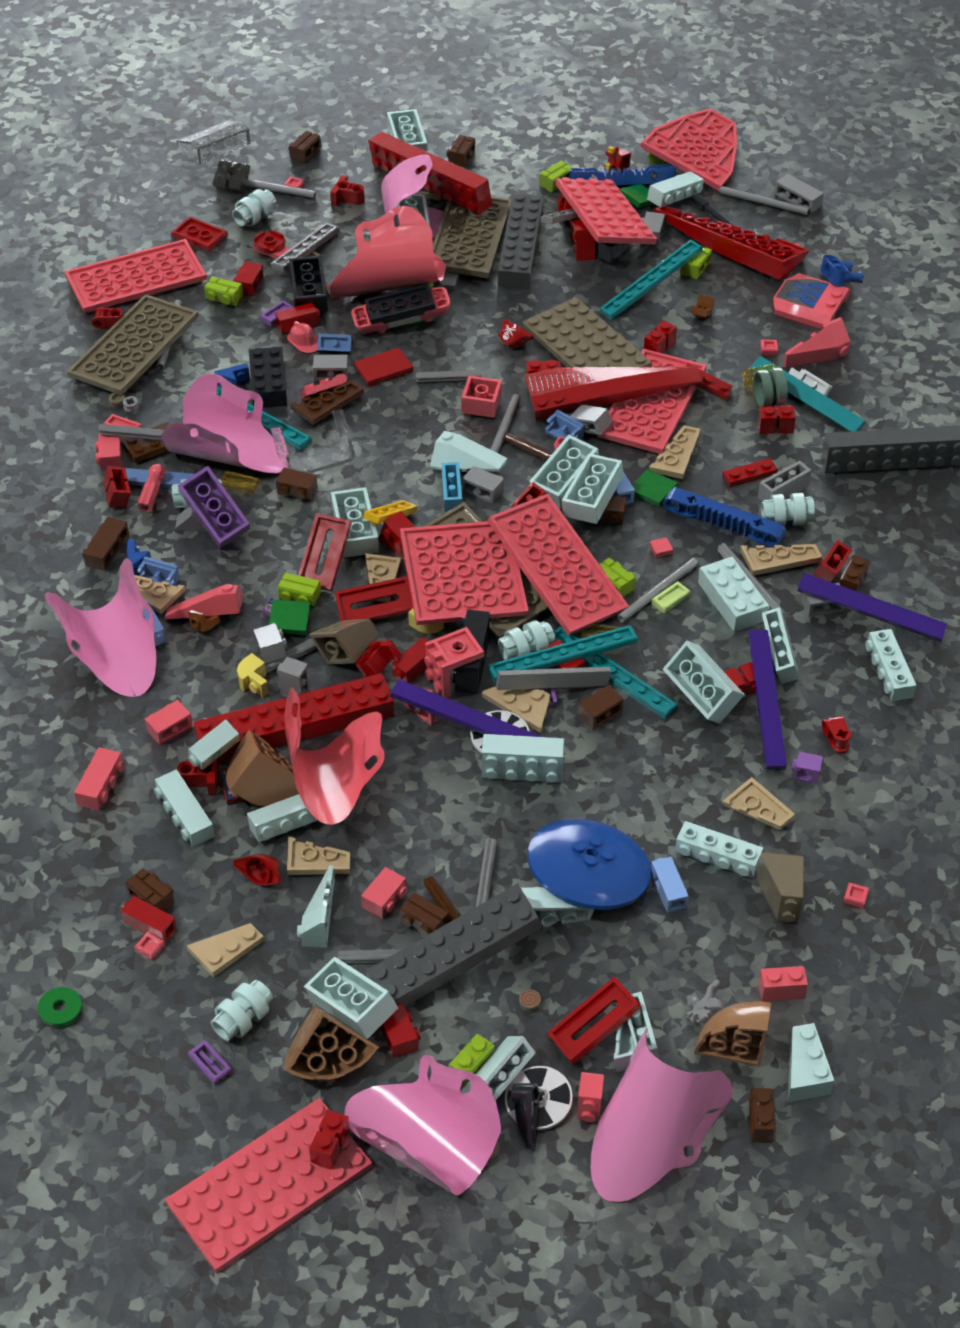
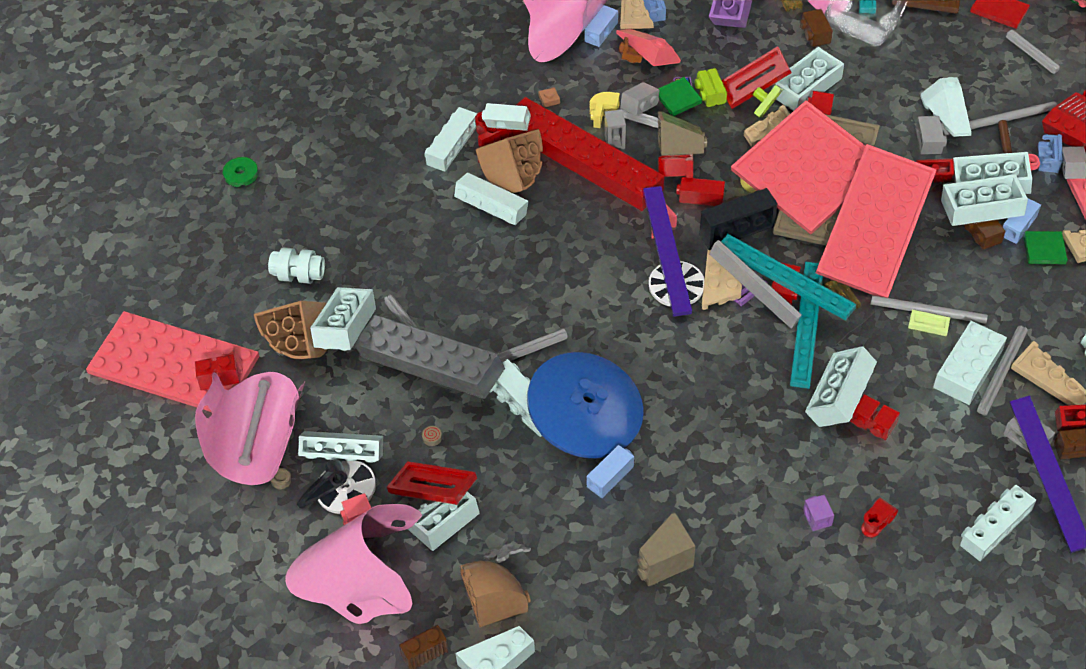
camera: 60 degrees right, 5 degrees up
coral brick [74,747,124,810] -> none
red brick [121,896,177,943] -> none
reddish brown brick [125,868,174,911] -> none
coral tile [134,932,165,960] -> none
coral brick [145,700,193,745] -> none
tan wing [187,923,264,977] -> none
medium lavender tile [188,1040,233,1085] -> none
red hat [234,854,281,886] -> none
coral piece [284,687,385,825] -> none
tan wing [287,837,350,875] -> none
light aqua wedge [297,865,335,947] -> none
red piece [335,576,413,621] -> none
coral brick [361,867,407,919] -> none
yellow plate [363,500,418,525] -> none
red brick [380,1003,421,1058] -> none
reddish brown brick [400,893,449,937] -> none
coral bracket [424,627,484,698] -> none
reddish brown axle [424,876,460,922] -> none
medium azure brick [441,462,462,513] -> none
lime brick [449,1034,494,1088] -> none
coral brick [461,376,502,418] -> none
light aqua brick [482,734,564,782] -> none
light aqua piece [497,620,555,660] -> none
reddish brown brick [578,685,624,730] -> none
lime brick [599,557,636,597] -> none
coral tile [649,537,673,558] -> none
blue gear [663,488,786,548] -> none
light aqua brick [675,821,763,878] -> none
tan wing [723,777,795,830] -> none
dark purple tile [748,630,787,769] -> none
coral brick [758,966,808,1002] -> none
light aqua brick [762,607,800,684] -> none
coral tile [843,883,869,909] -> none
none -> light grey bar [238,380,271,466]
none -> nougat plate [538,87,560,108]
none -> lime tile [753,85,784,117]

